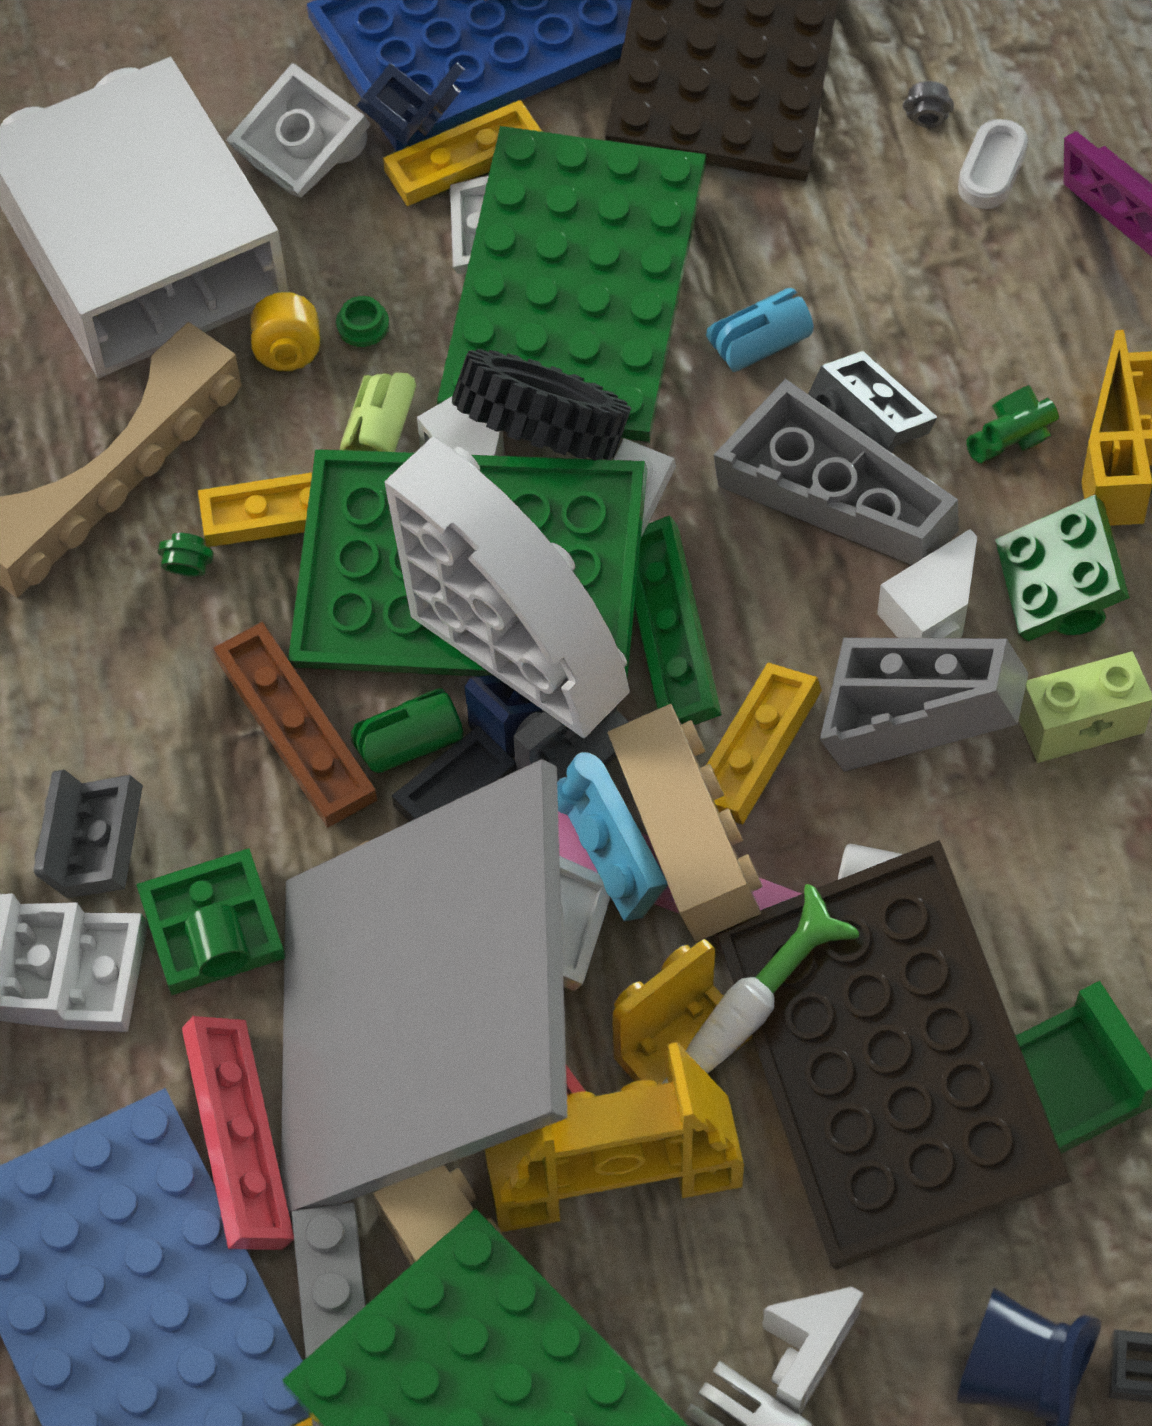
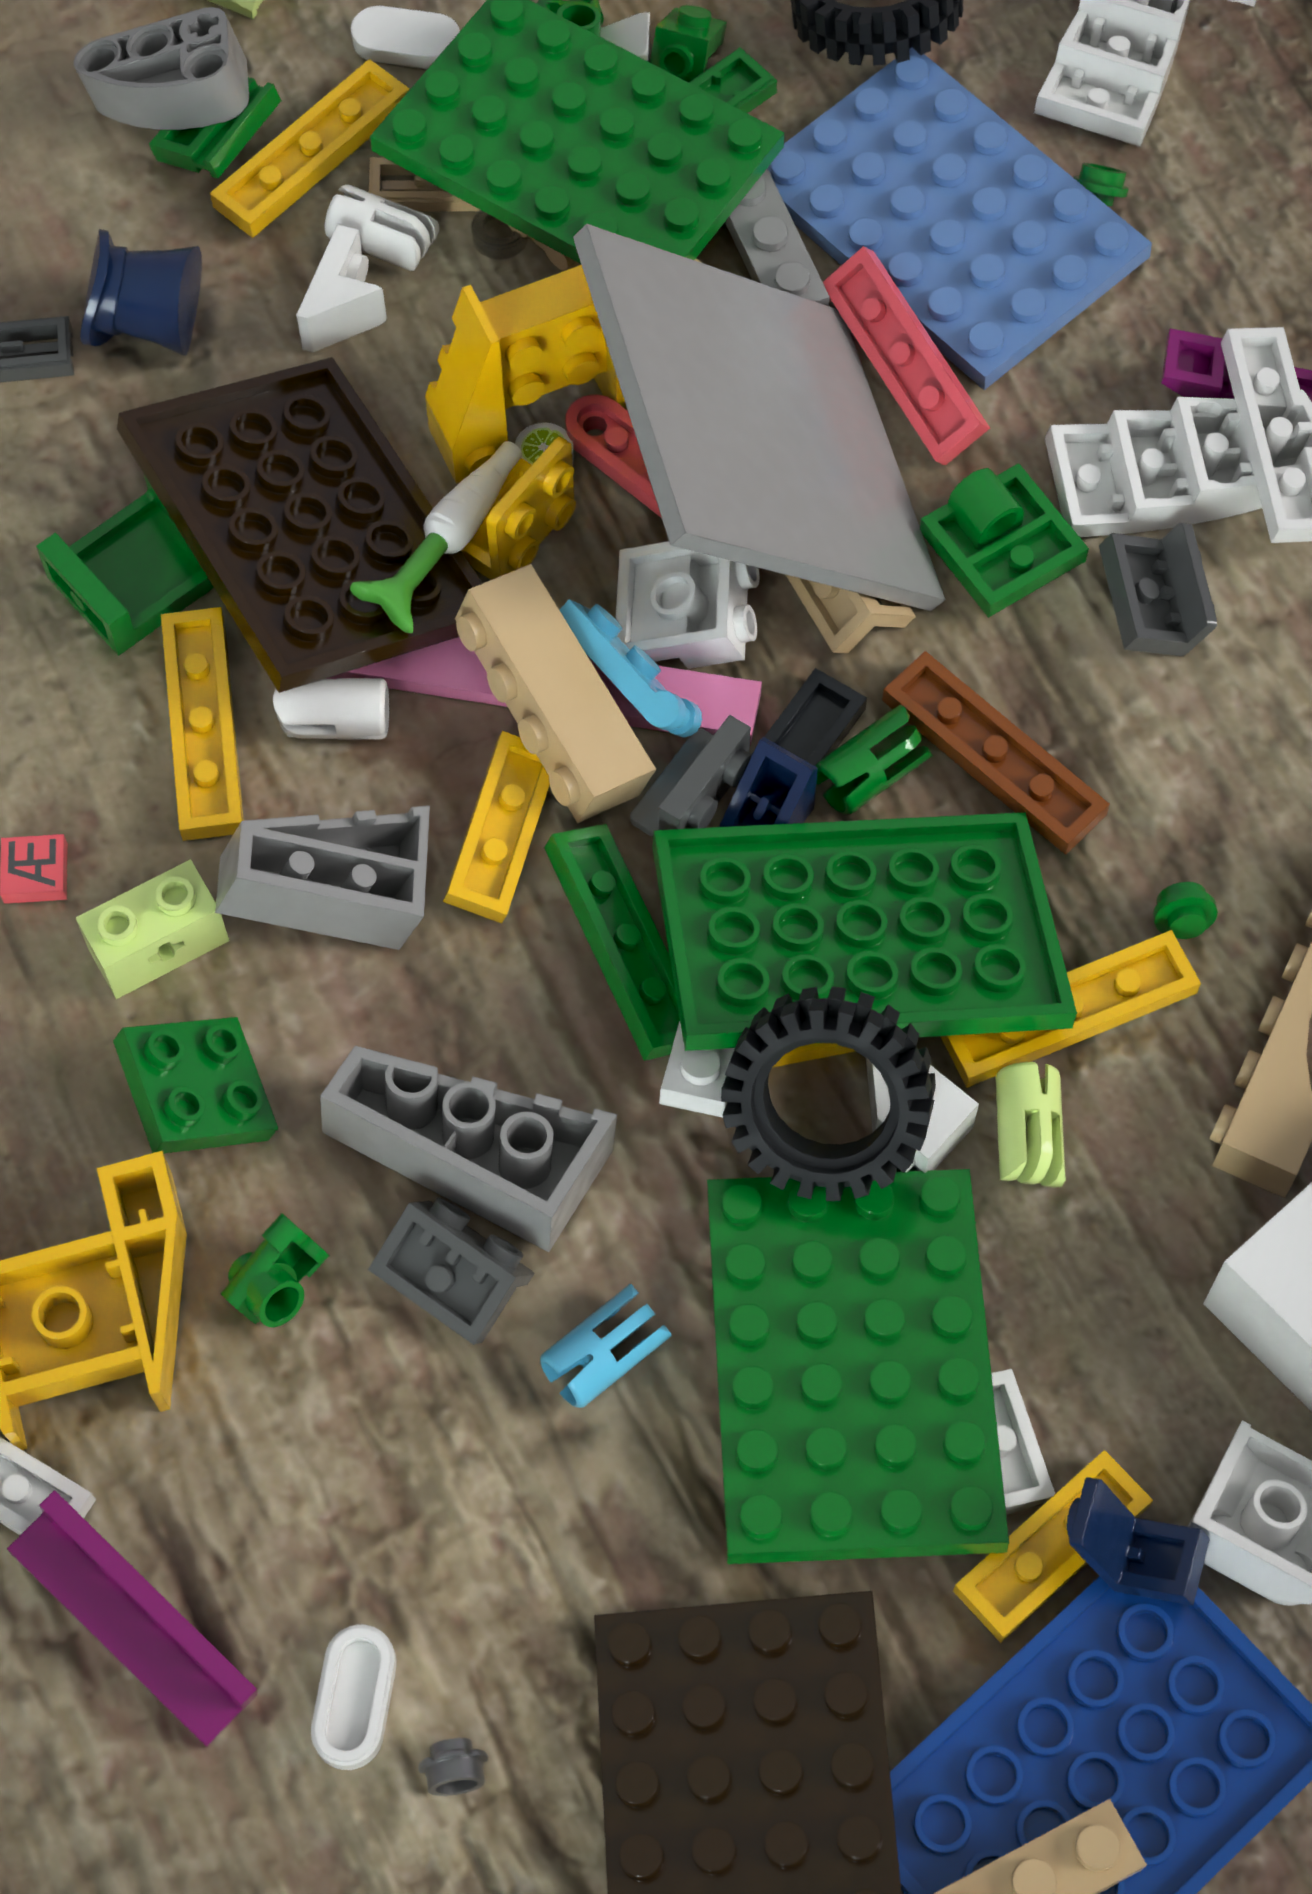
camera: 165 degrees right, 5 degrees up
yellow head [250,292,320,371] -> none
green plate [336,296,389,347] -> none
white brick [384,435,630,739] -> none
white slope [877,529,977,638] -> none
none -> yellow plate [161,607,244,841]

